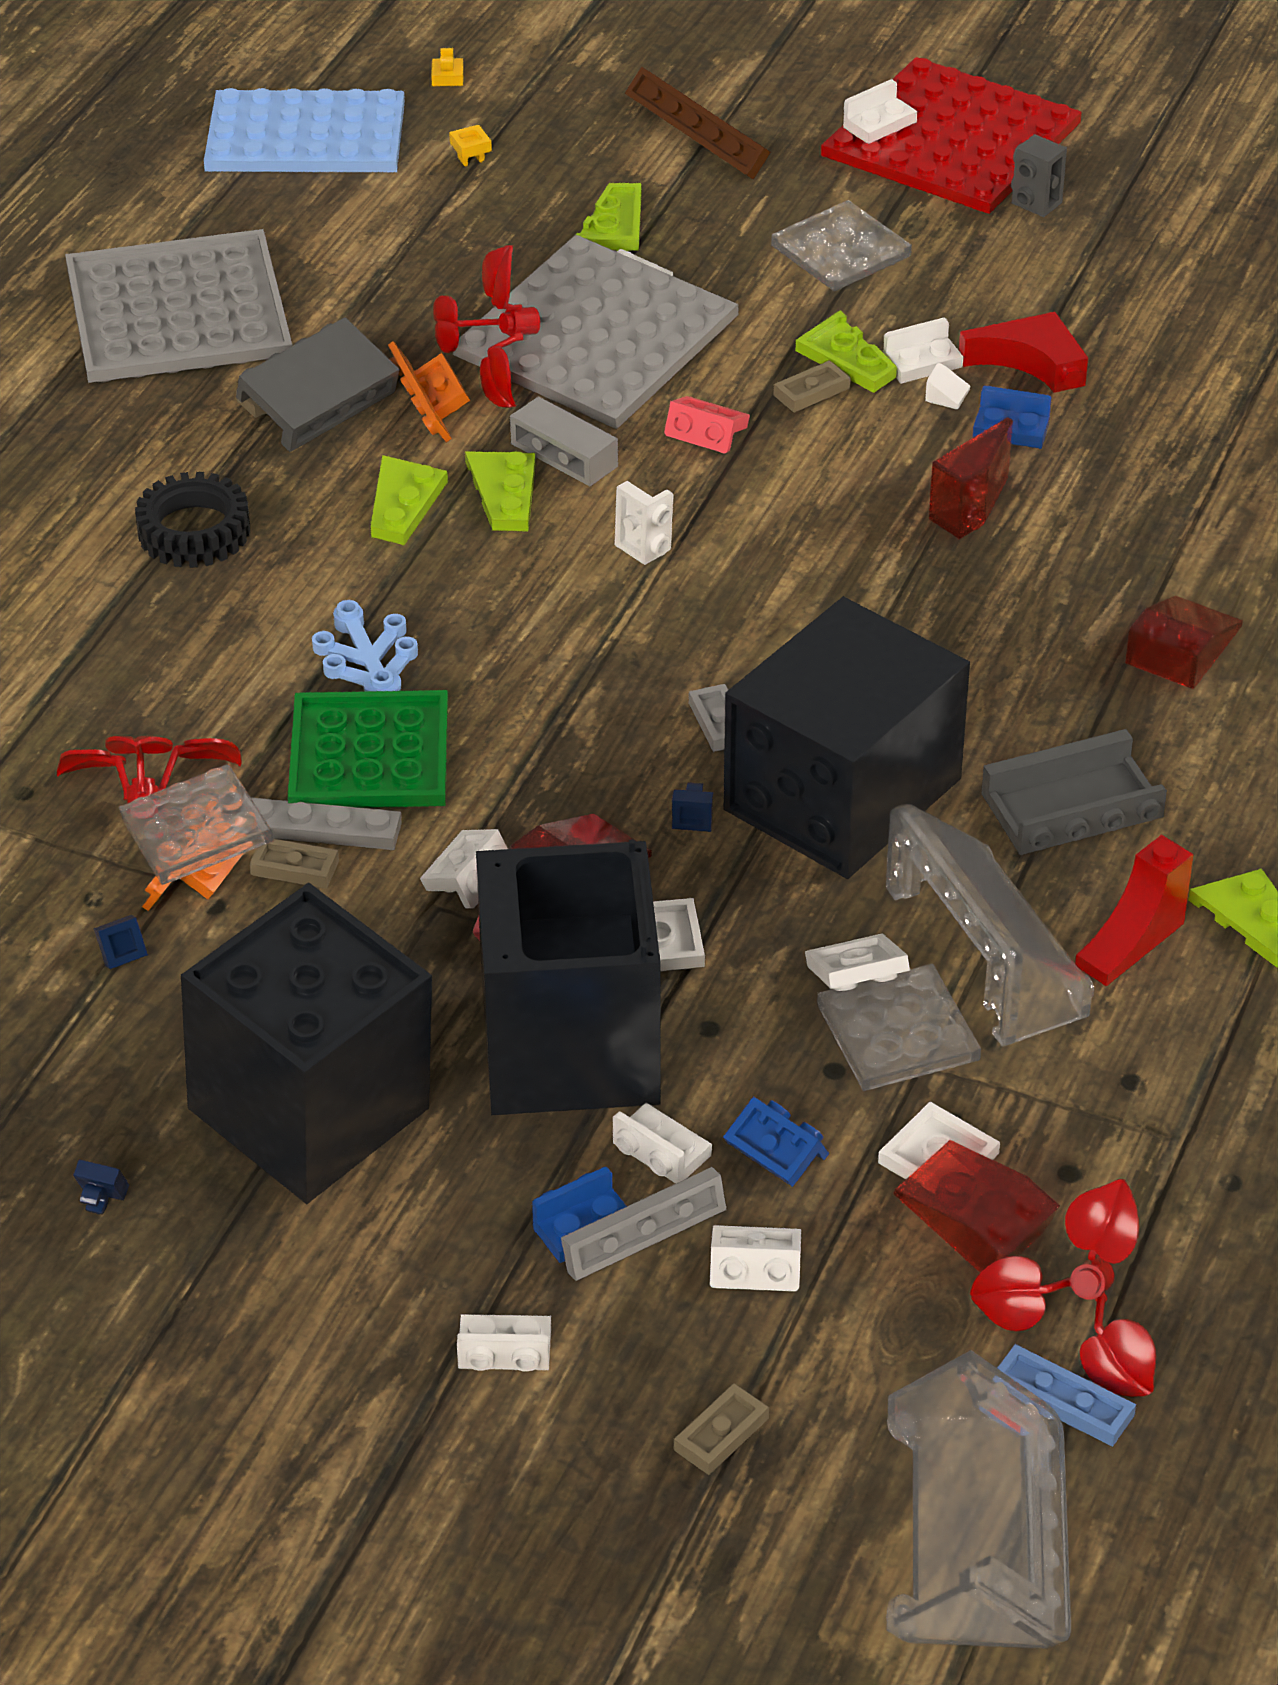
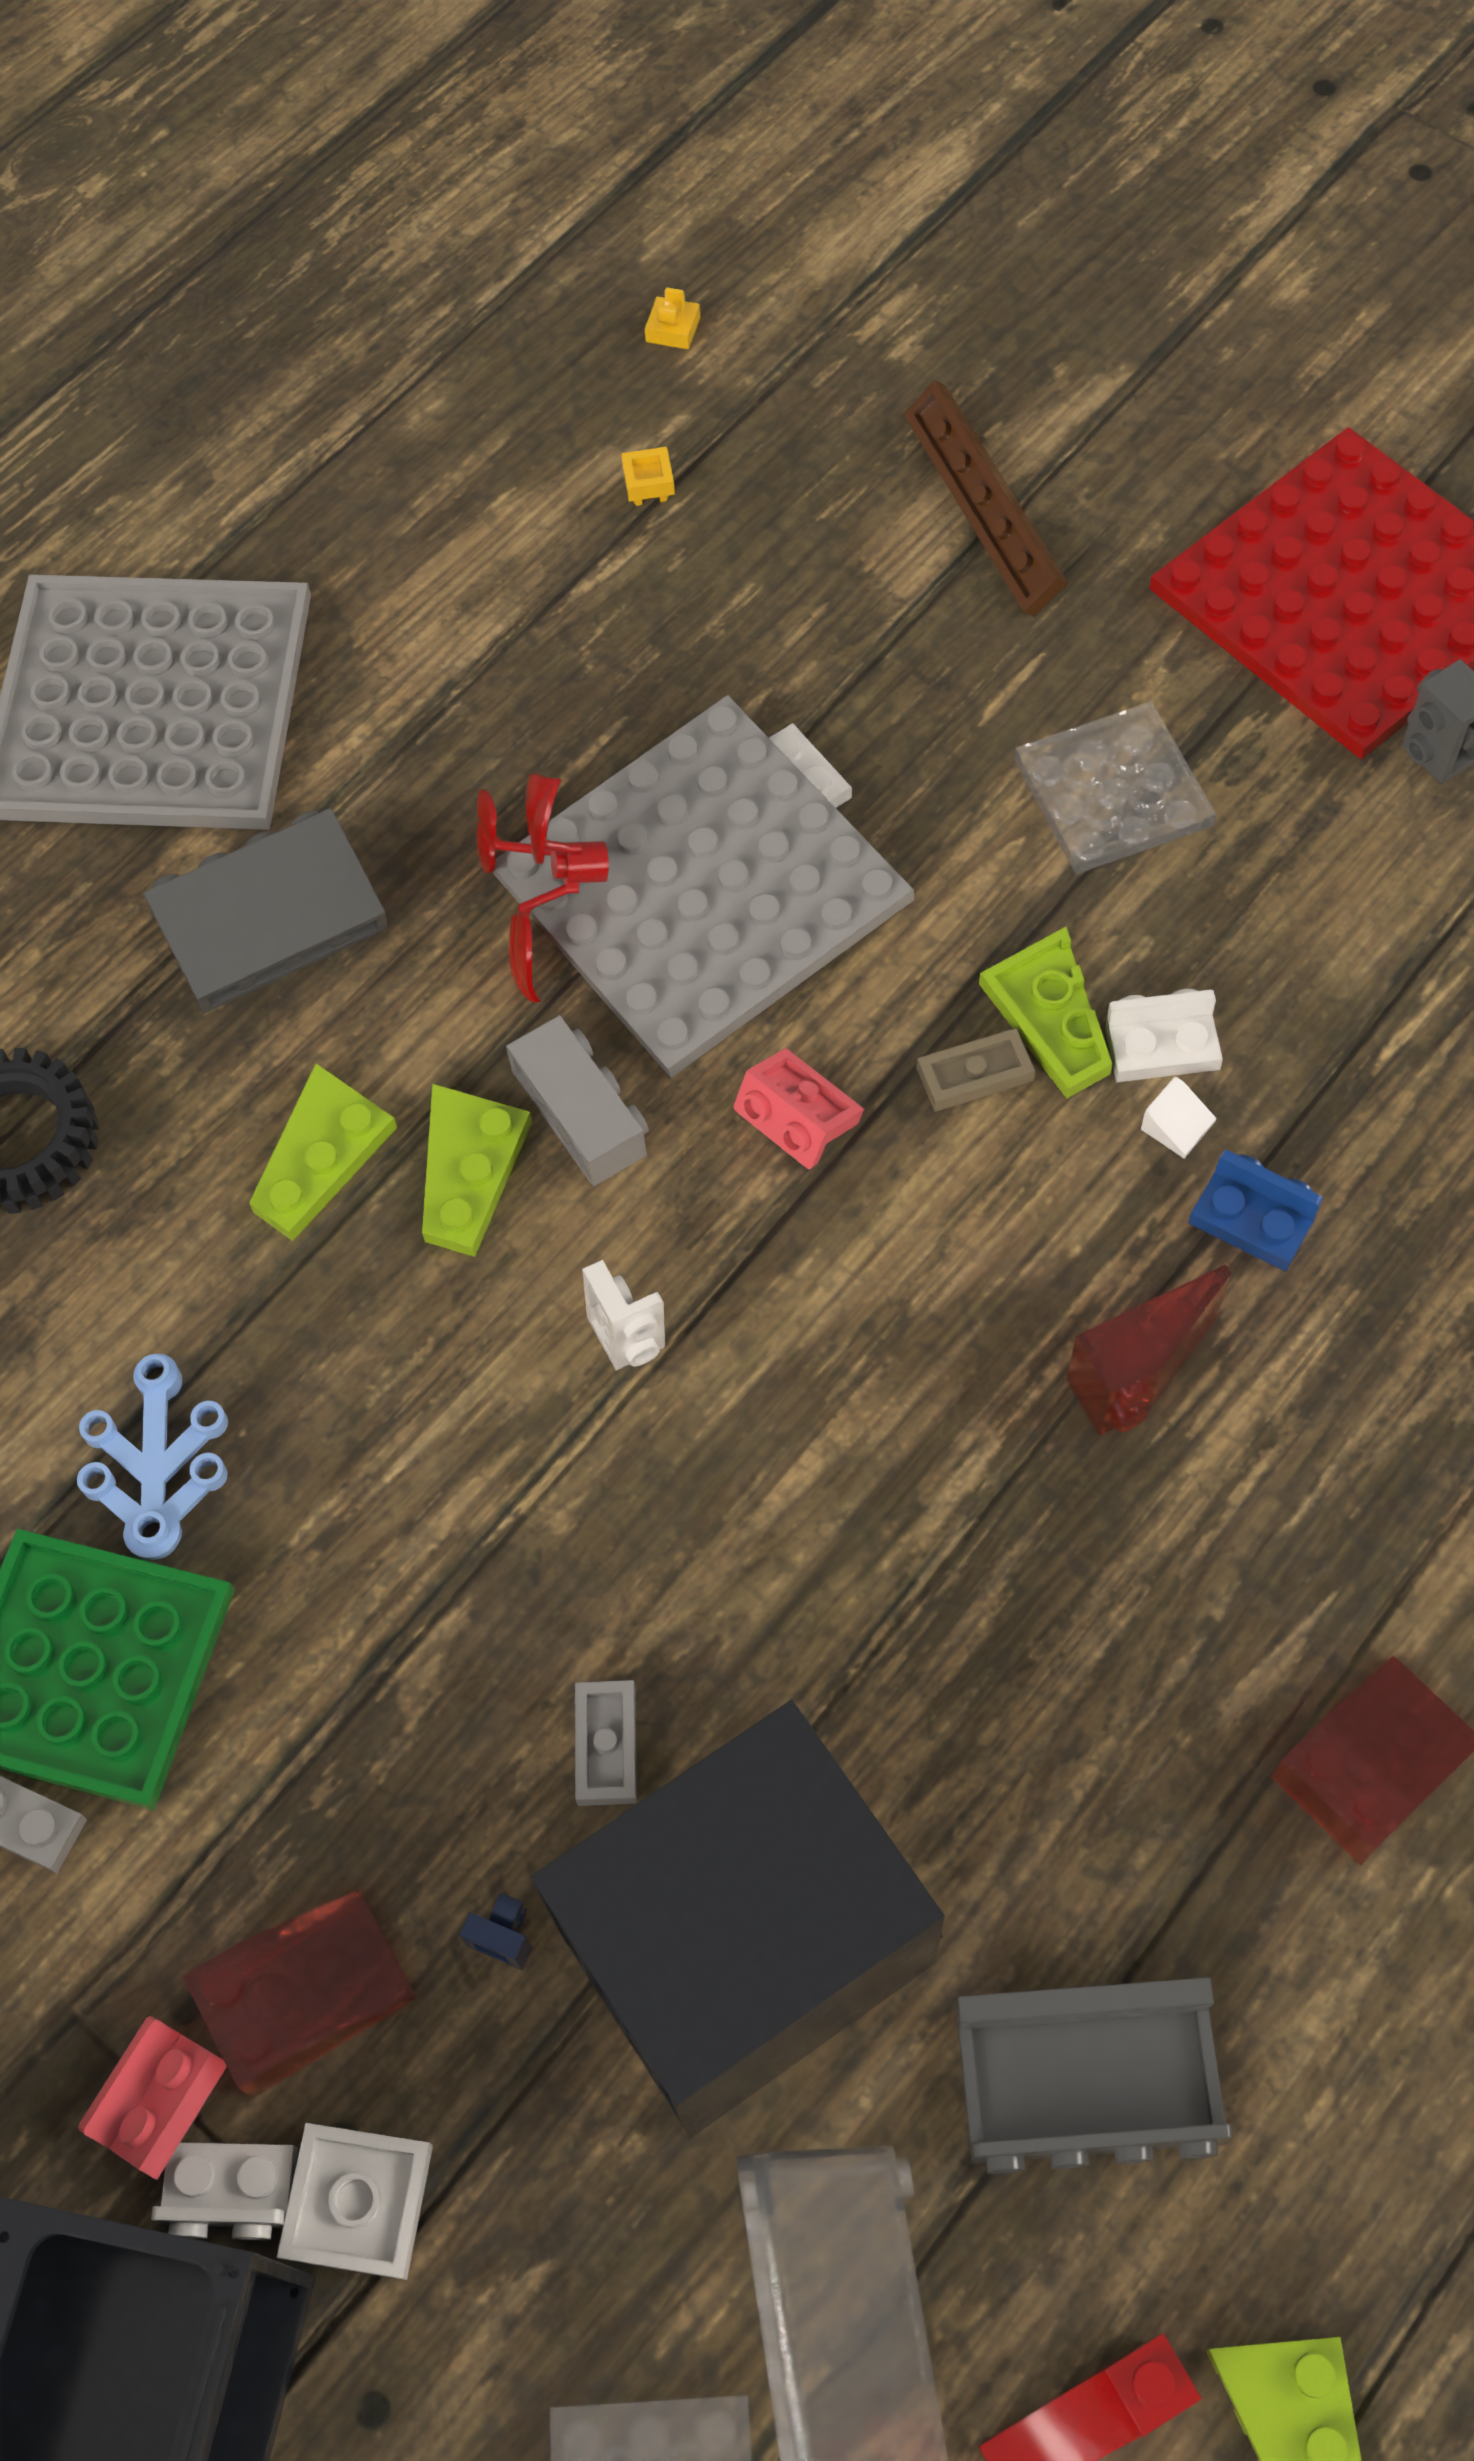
camera: 20 degrees right, 20 degrees up
light blue plate [204,88,405,172] -> none
orange bracket [388,341,470,442] -> none
white bracket [420,829,508,908] -> none
lime wing [576,183,642,251] -> none
white plate [805,933,910,991] -> none
white bracket [843,79,917,144] -> none
red arch [959,312,1088,393] -> none

